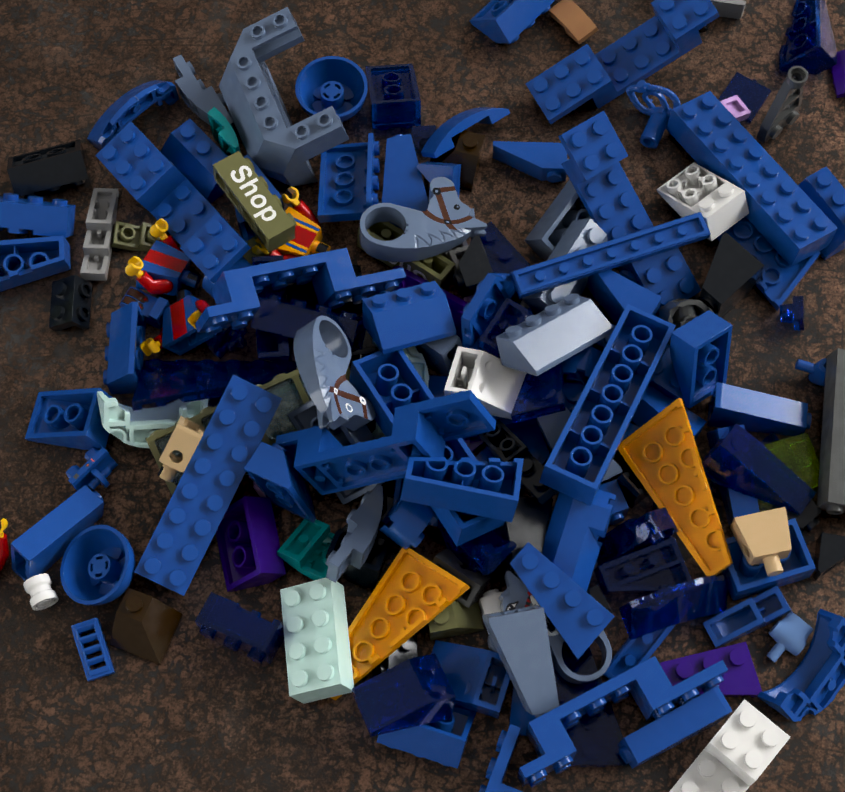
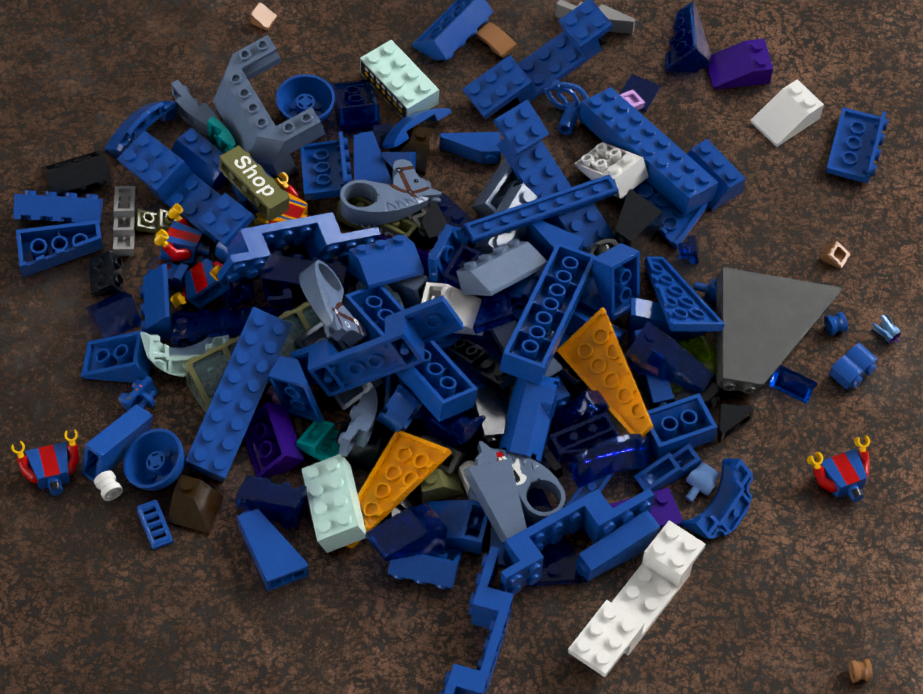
camera: 10 degrees left, 10 degrees down
tan torso [158,416,205,482] -> none
blue wedge [400,457,524,522] -> none
blue wing [510,542,615,660] -> none
tan torso [730,507,792,577] -> none
dark grey plate [756,66,808,144] -> none
none -> clear blue slope [86,291,141,338]
none -> blue slope [237,509,309,591]
none -> light aqua brick [360,40,439,118]
none -> blue wing [644,256,725,332]

